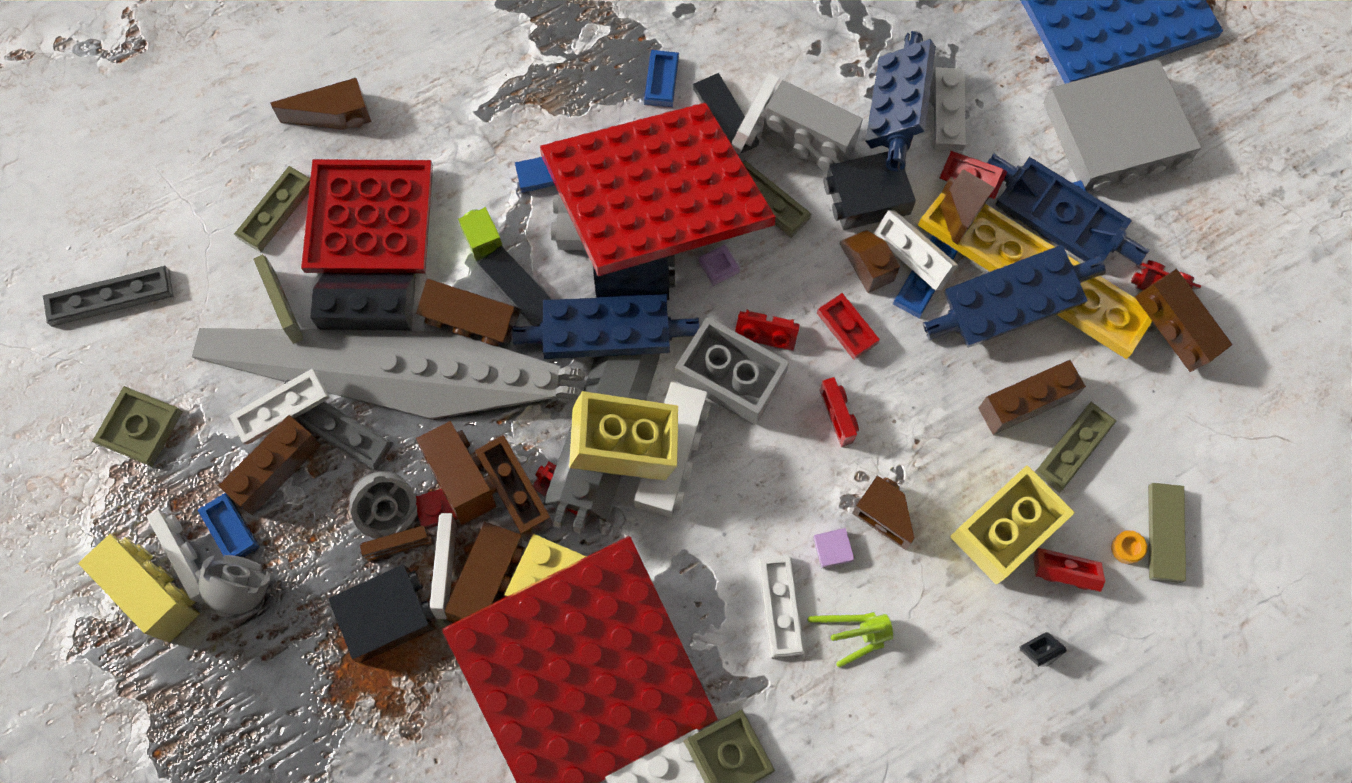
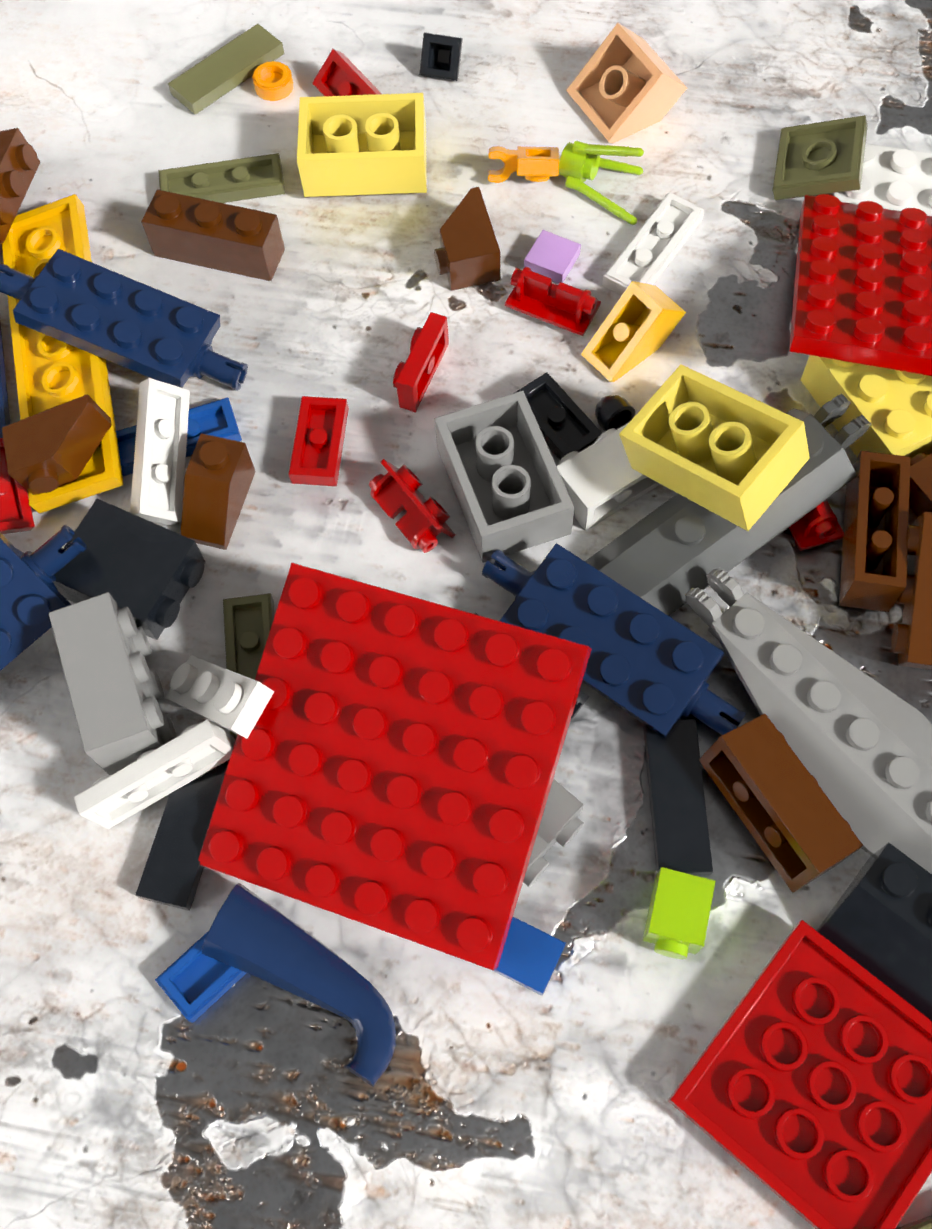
camera: 135 degrees left, 5 degrees down
none -> white plate [165,655,274,738]
none -> dark blue animal [201,883,396,1087]
none -> light orange plate [488,146,559,183]
none -> red hinge [505,267,601,336]
none -> black plate [514,372,602,460]
none -> light nougat slope [566,23,687,143]
none -> yellow slope [581,281,686,382]
none -> black hinge [595,395,635,431]

